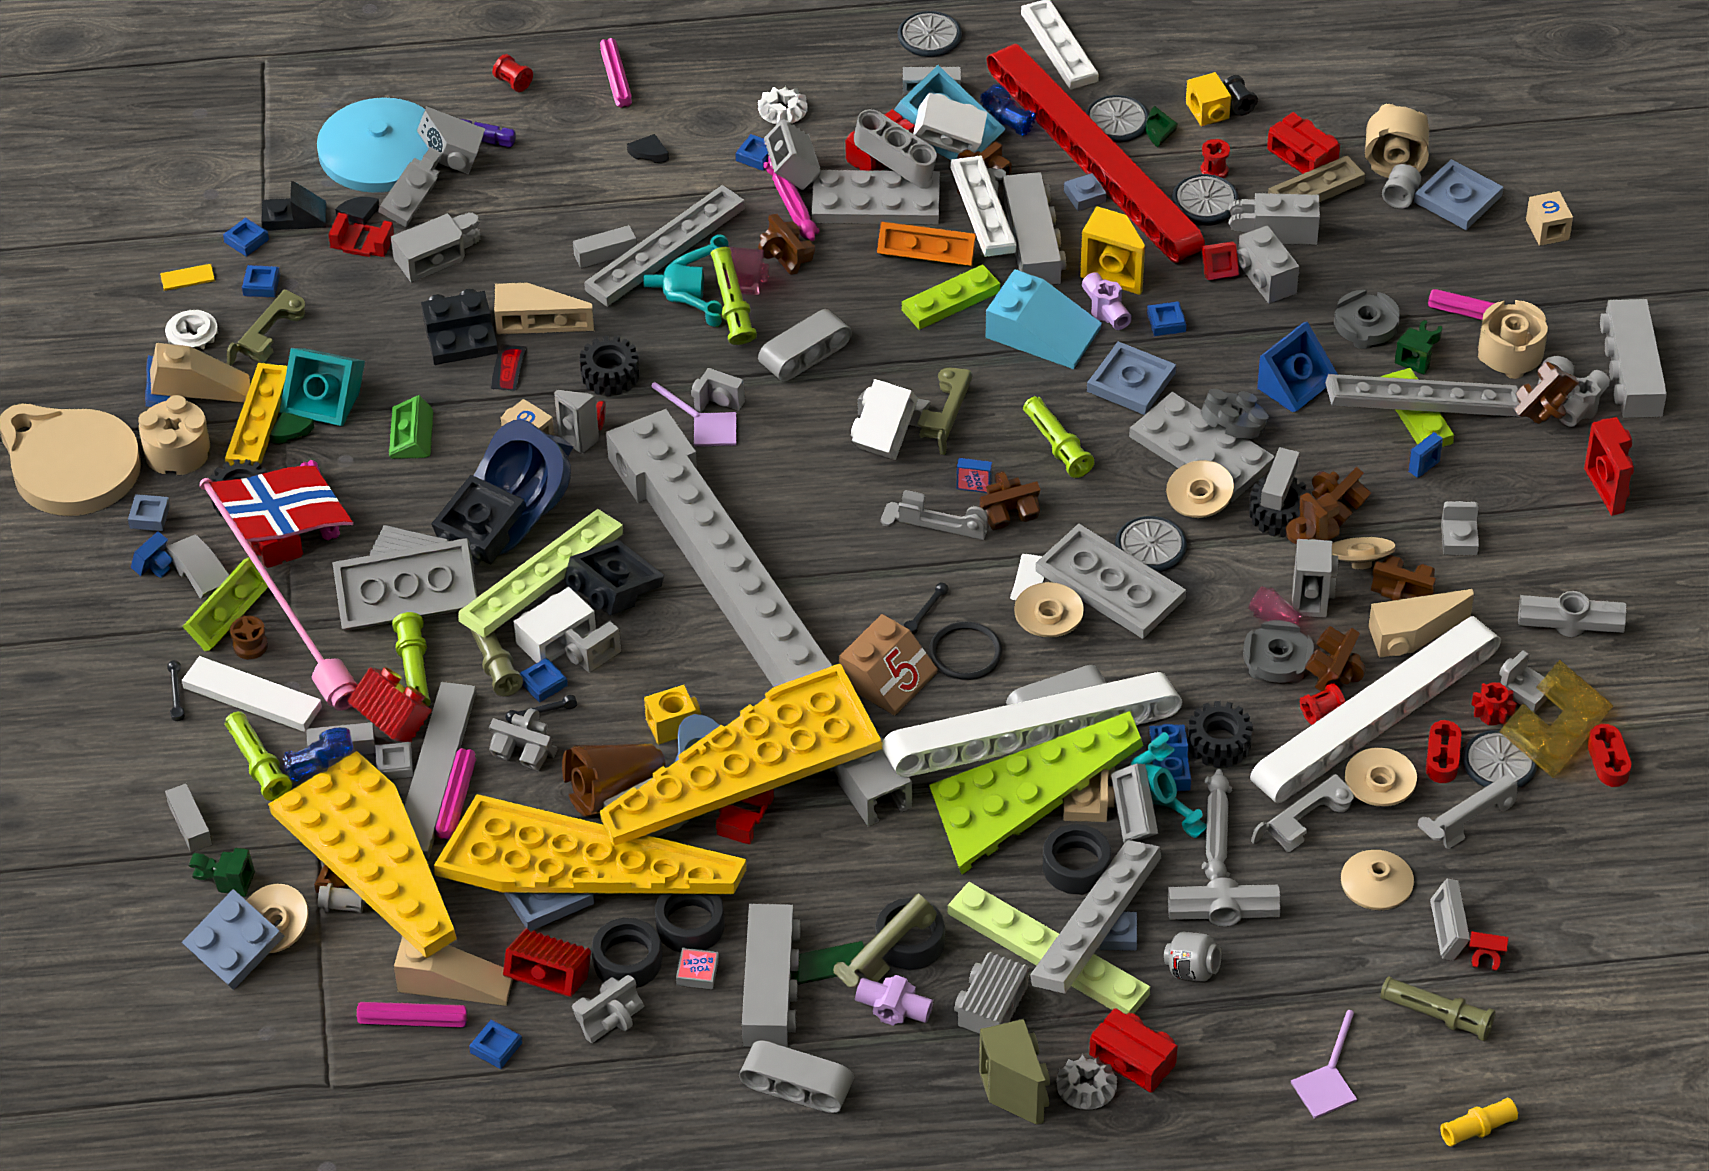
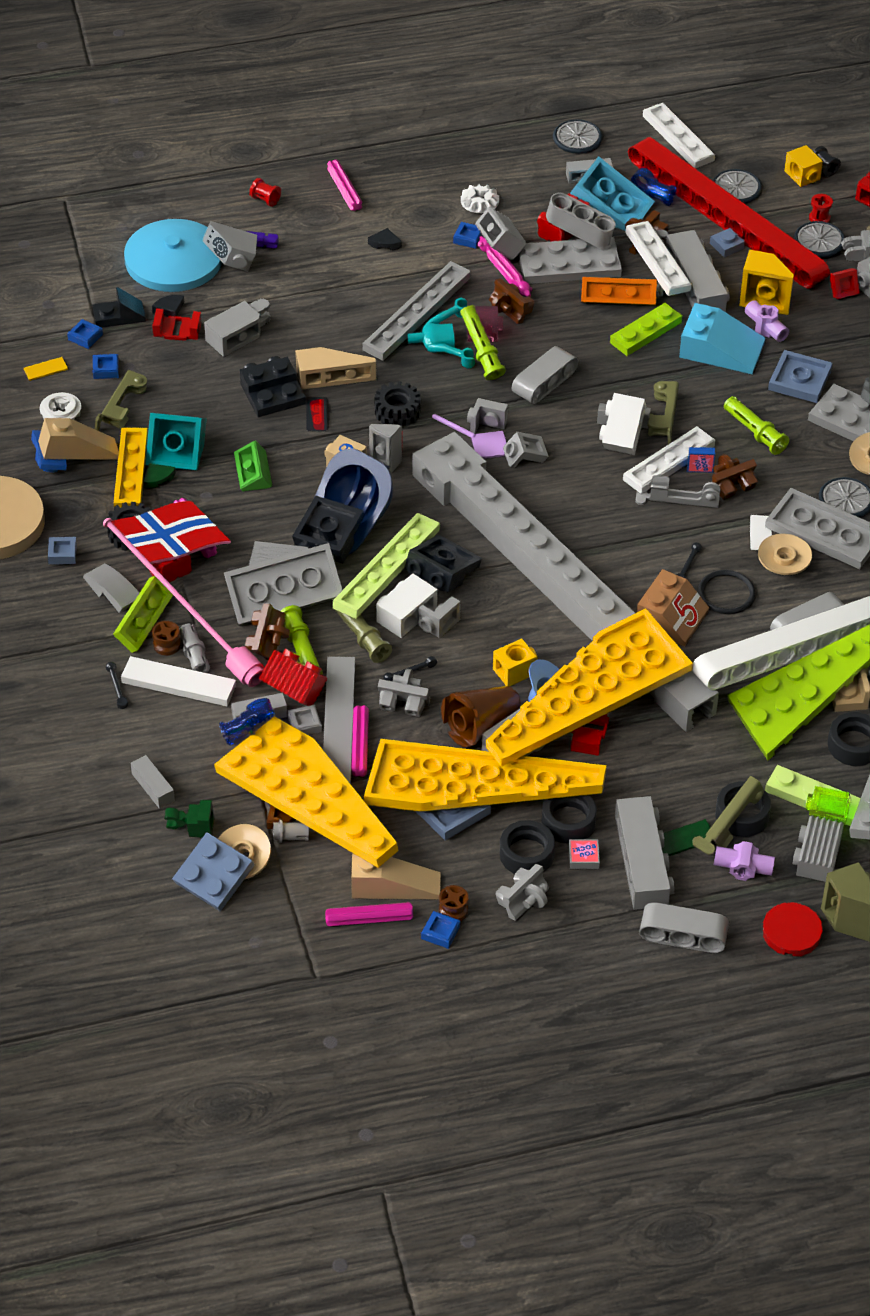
camera: 10 degrees left, 0 degrees up
blue tile [131,531,173,578] -> none
tan brick [139,395,210,475] -> none
lime pin [224,711,292,801] -> none
light grey hinge [378,147,441,227] -> none
red brick [503,928,591,998] -> none
blue tile [520,657,568,703] -> none
light grey piece [573,225,636,268] -> none
white brick [913,92,988,154] -> none
dark green tile [1146,106,1178,148] -> none
blue tile [1147,301,1186,336] -> none
none -> light grey pin [179,623,210,673]
none -> reddish brown hips [245,604,291,660]
none -> reddish brown wheel [439,885,469,922]
none -> light grey bracket [503,432,549,467]
none -> white tile [623,426,715,494]
none -> red tile [763,903,822,956]
none -> clear neon green brick [806,786,852,827]

